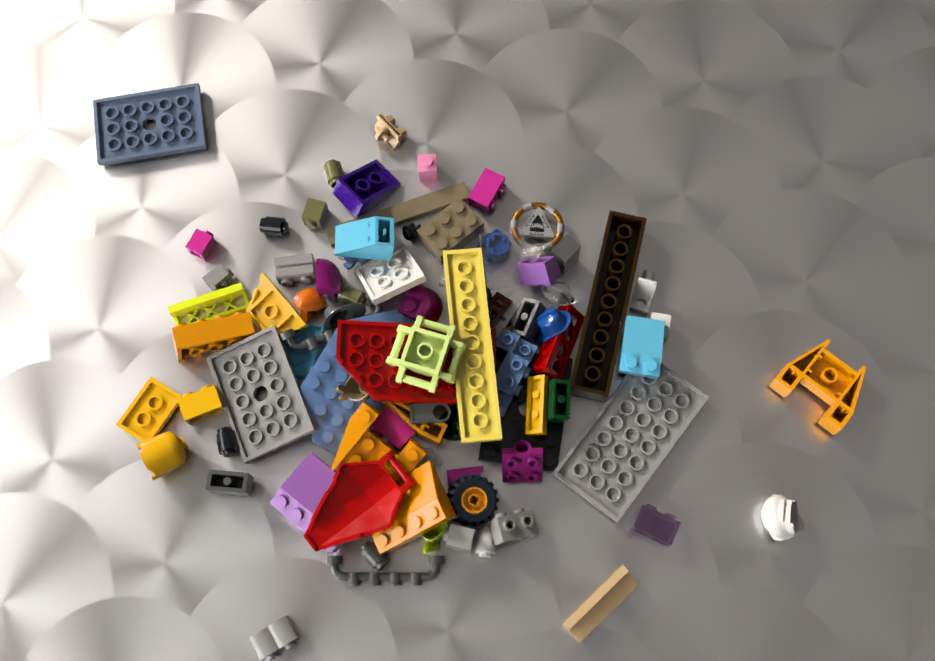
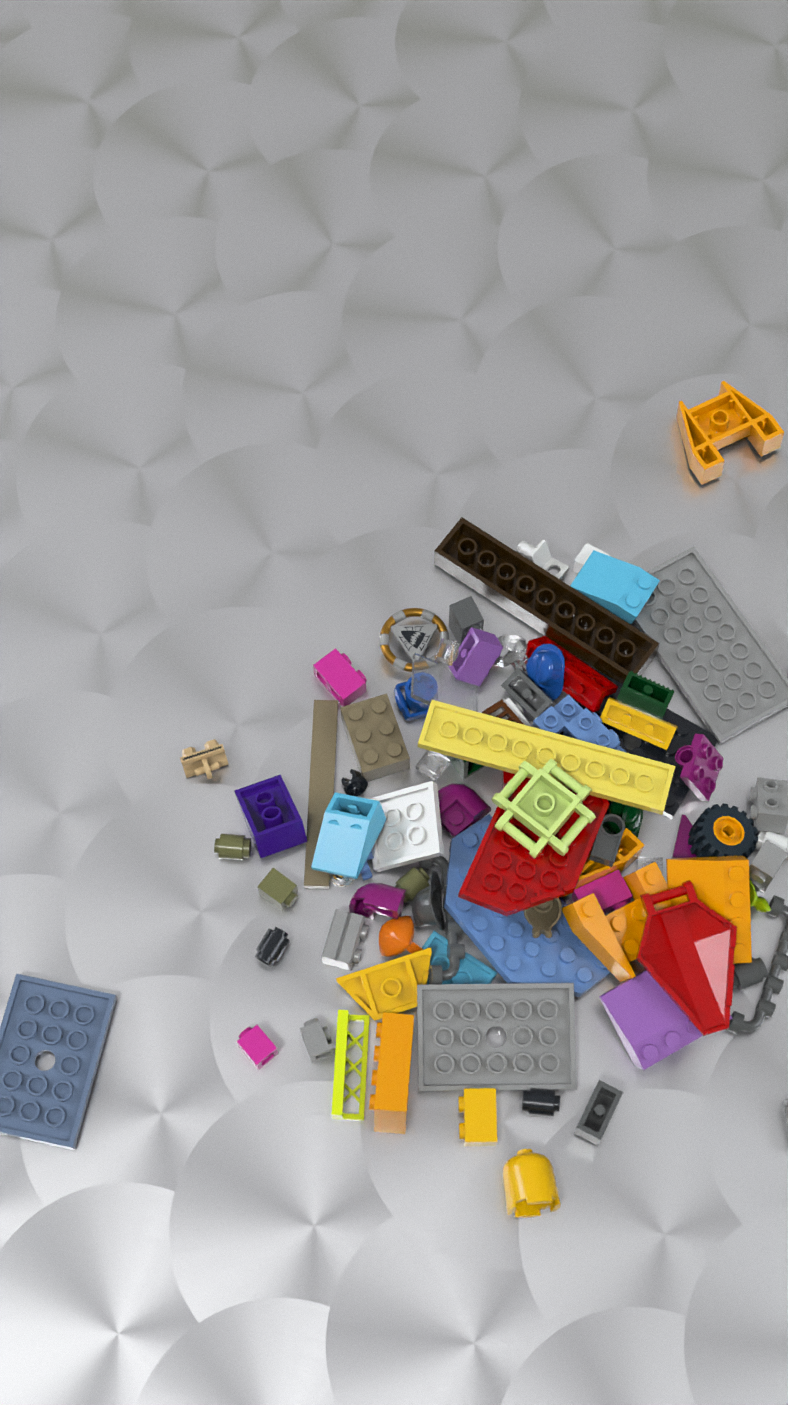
camera: 70 degrees left, 5 degrees down
yellow plate [116,377,182,442] -> none
bright pink brick [417,154,438,181] -> none

